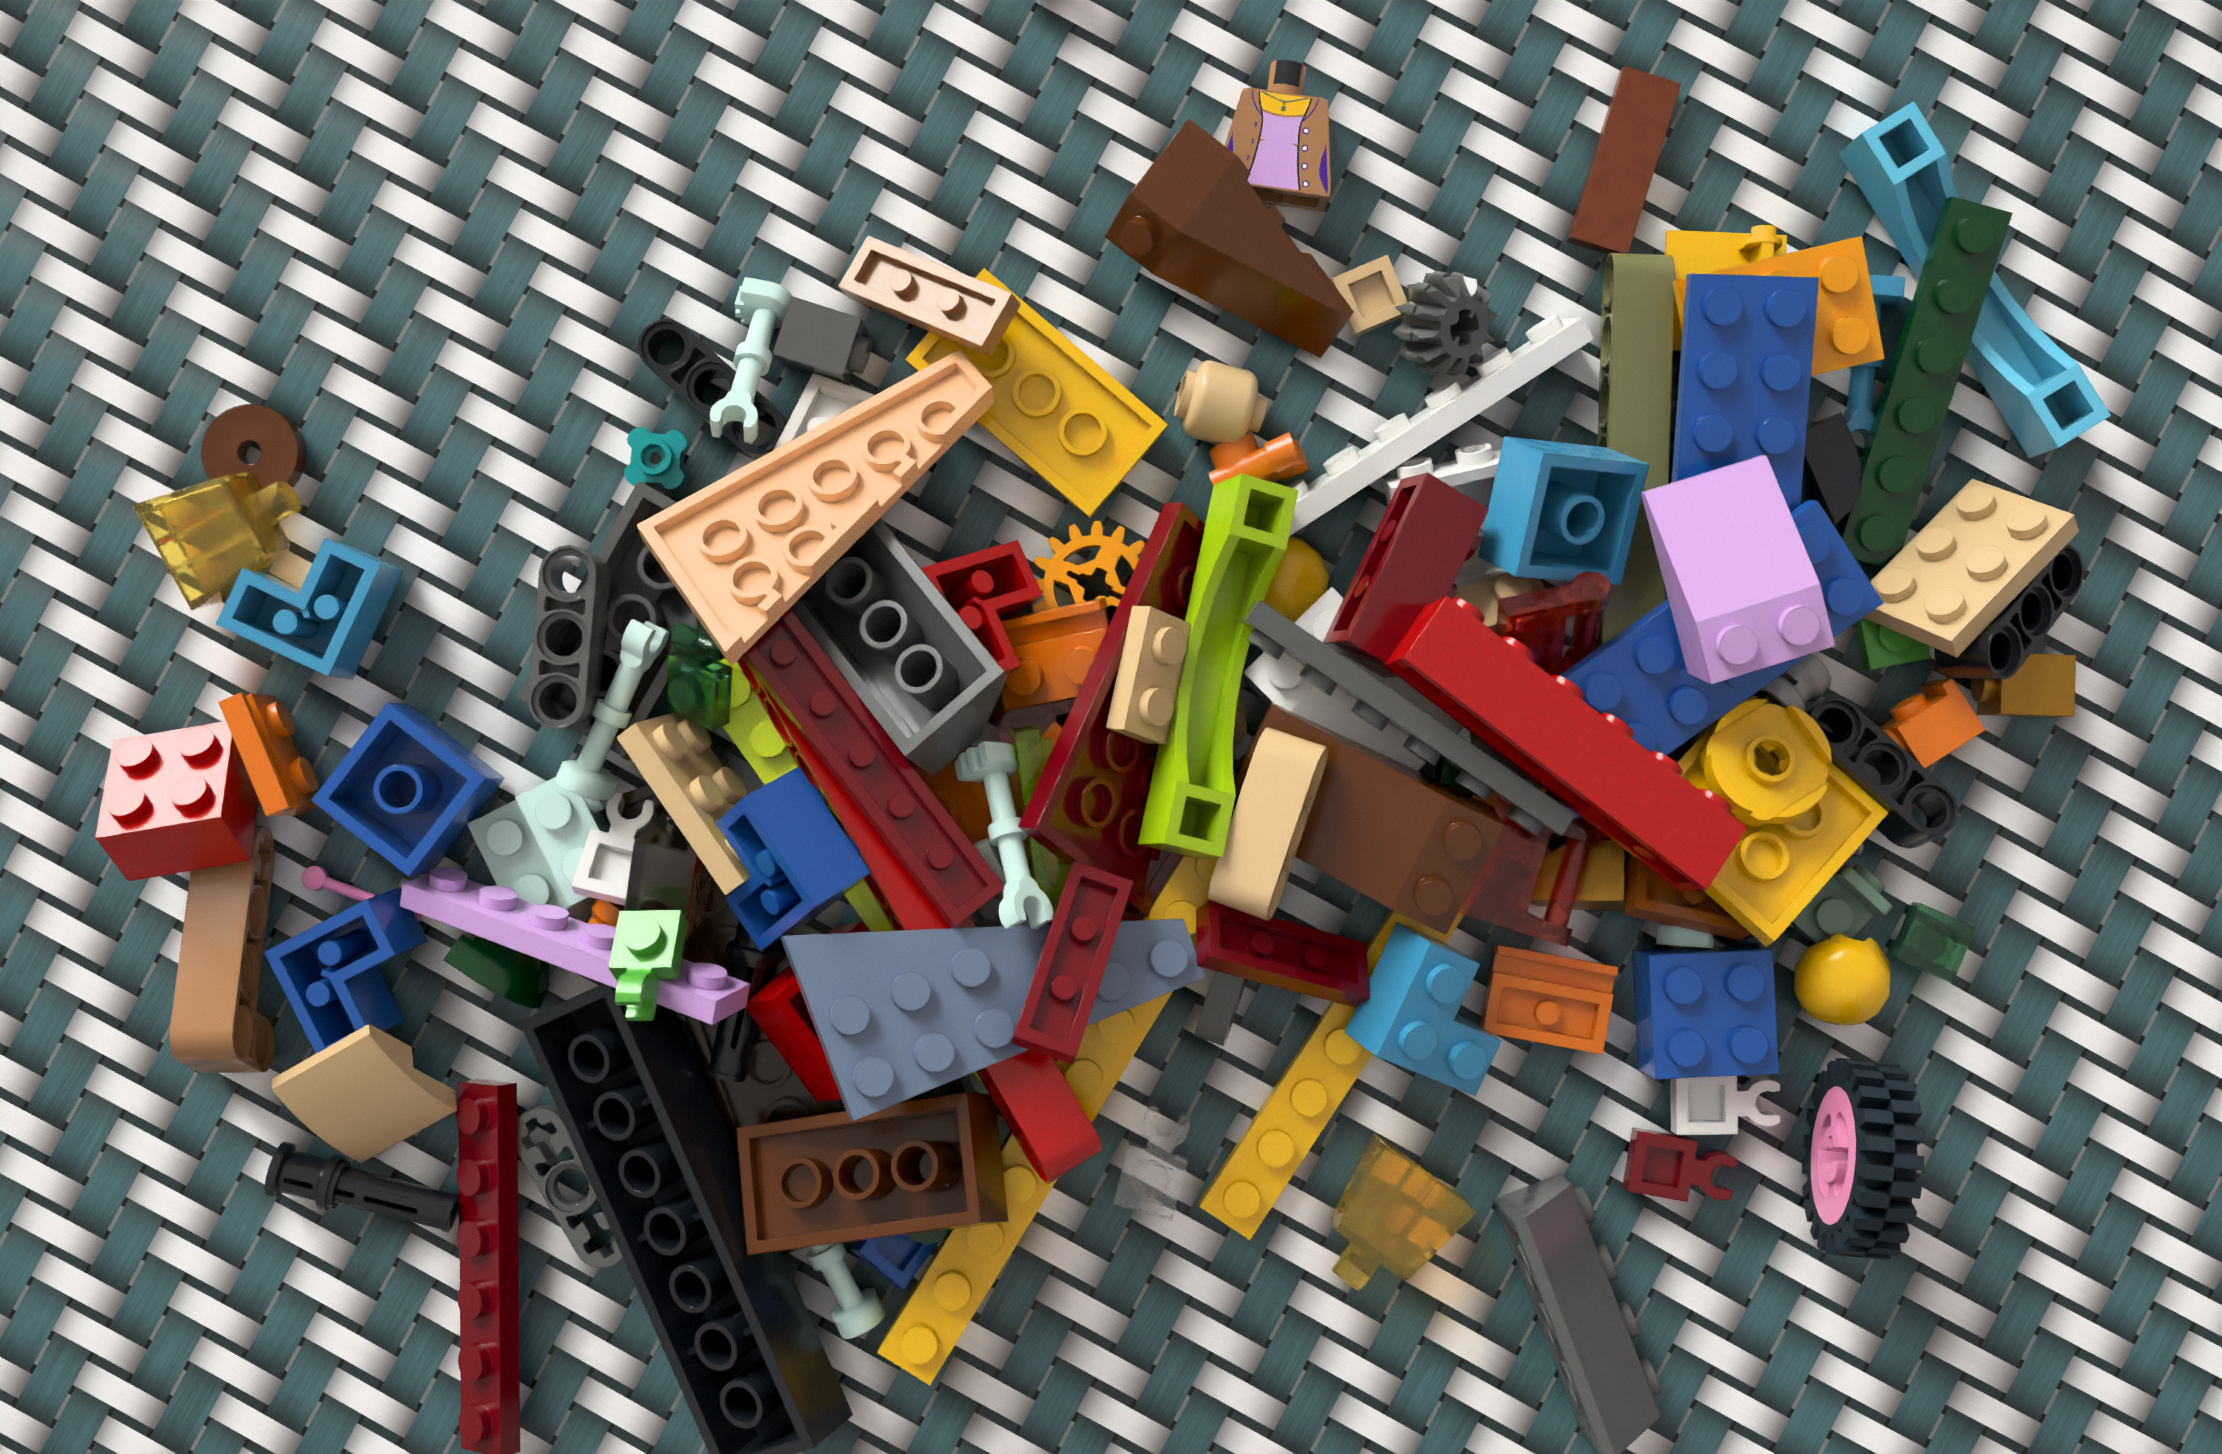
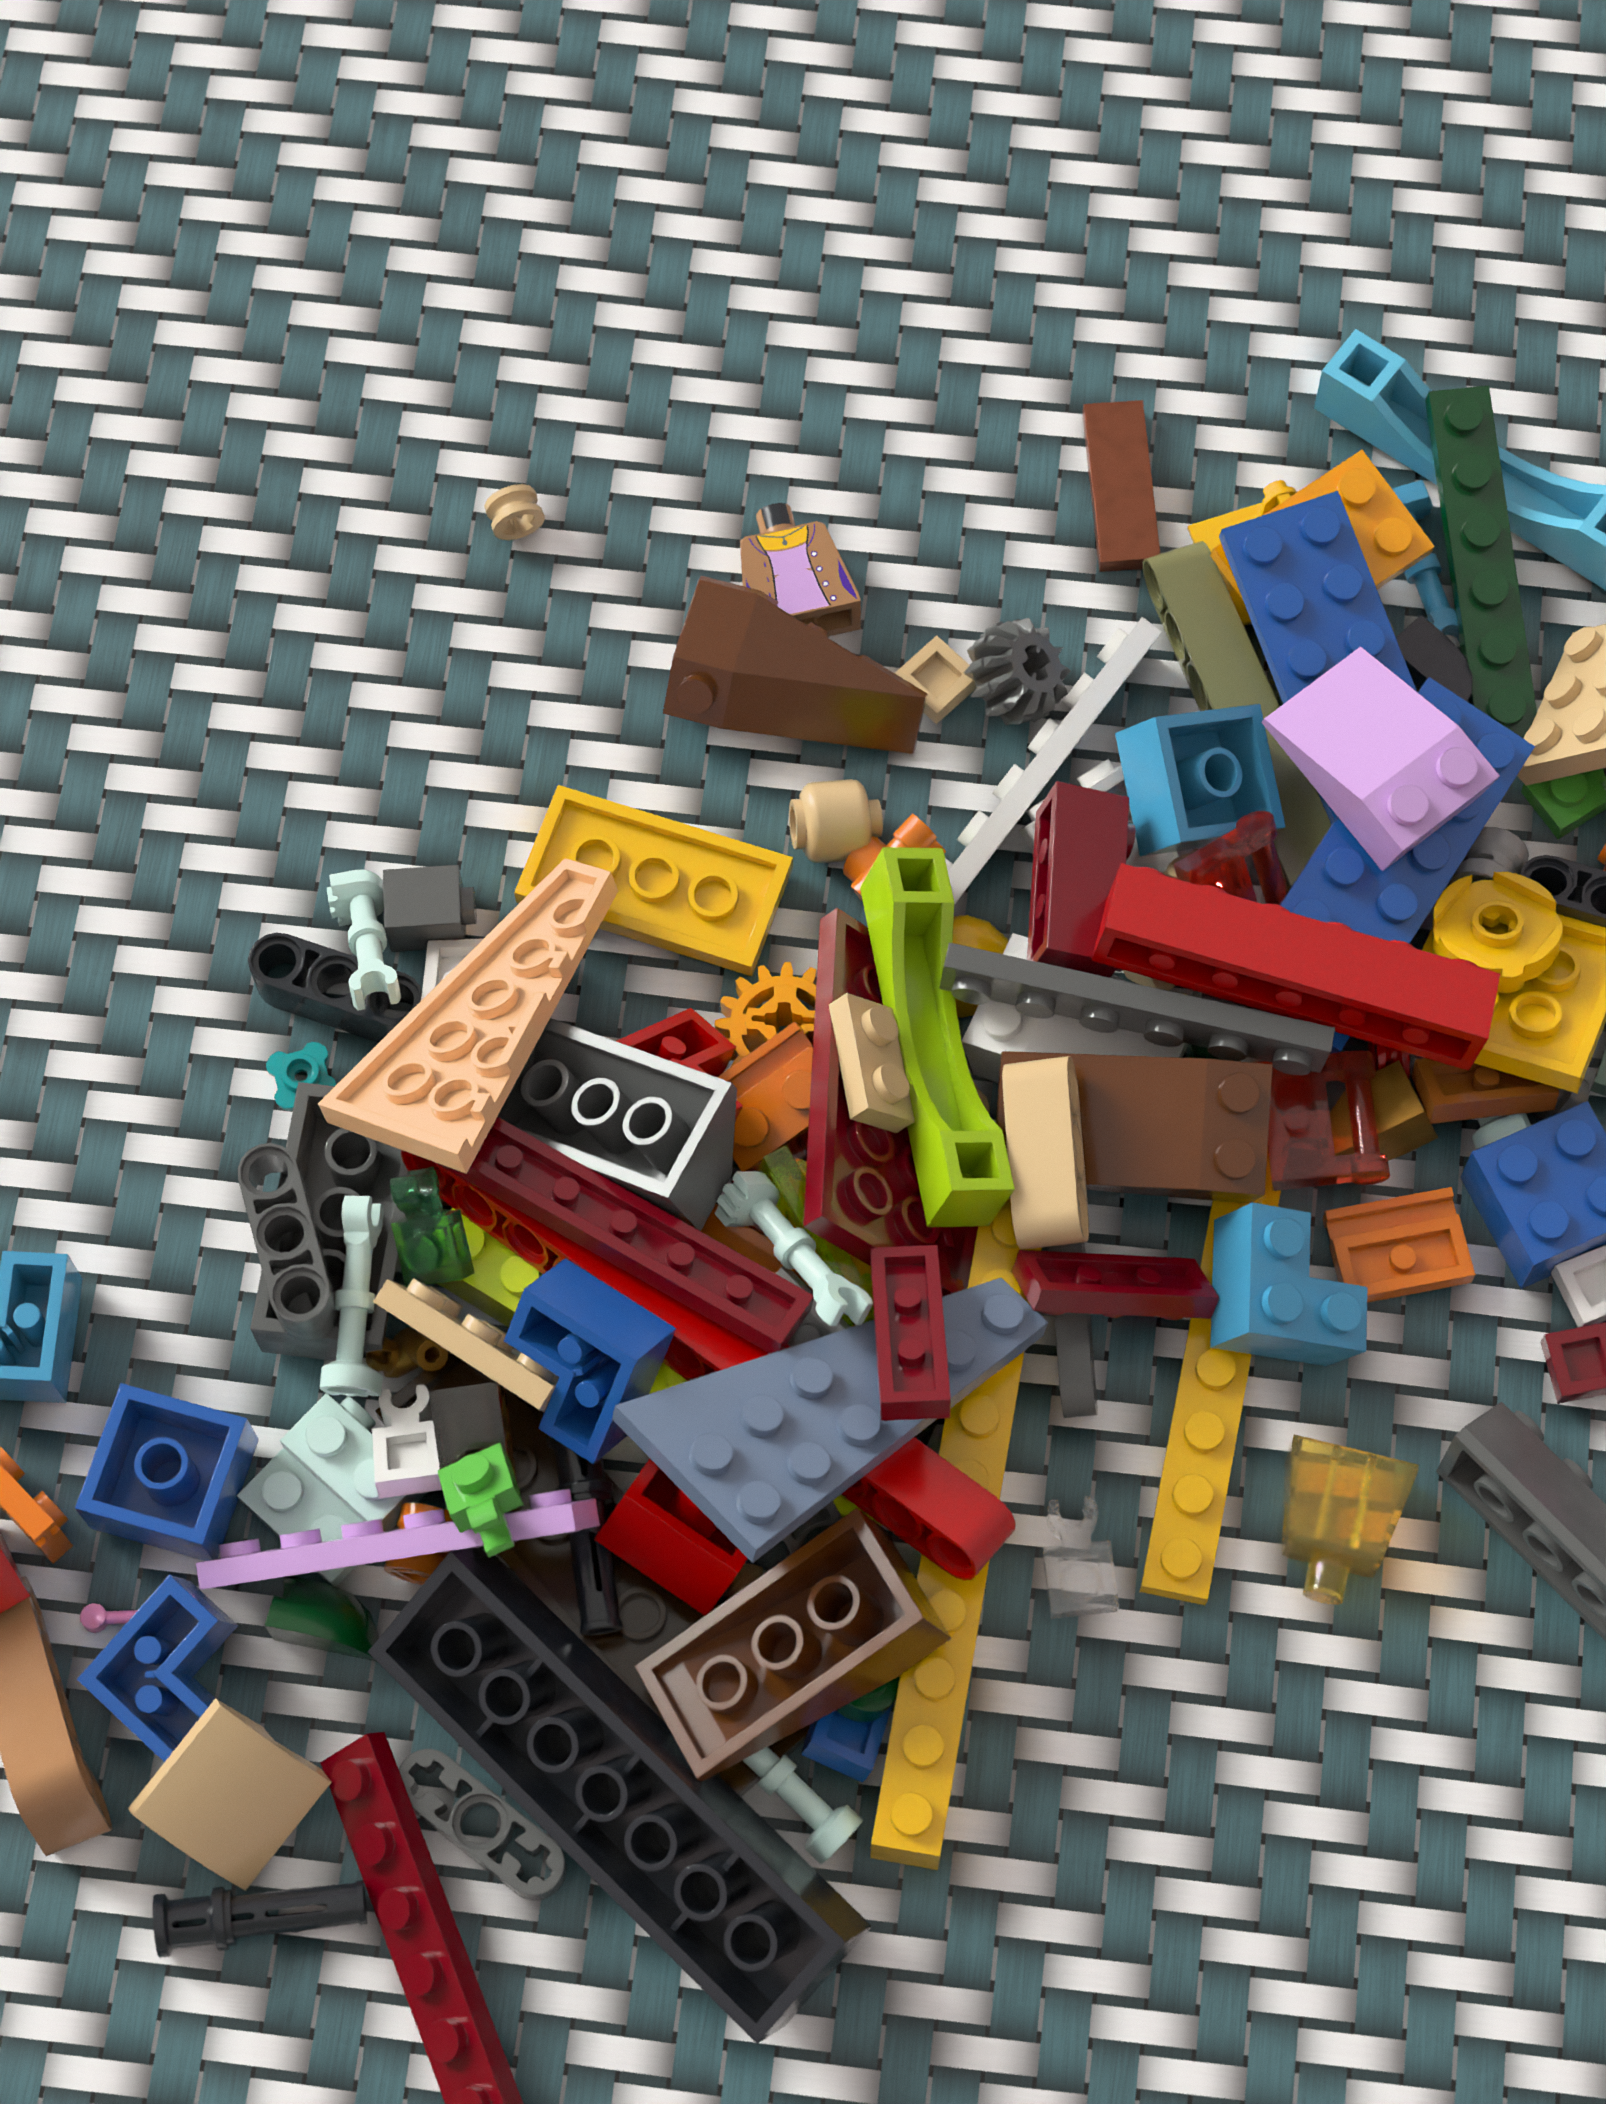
camera: 20 degrees left, 20 degrees down
plate [838,236,1021,357] -> none

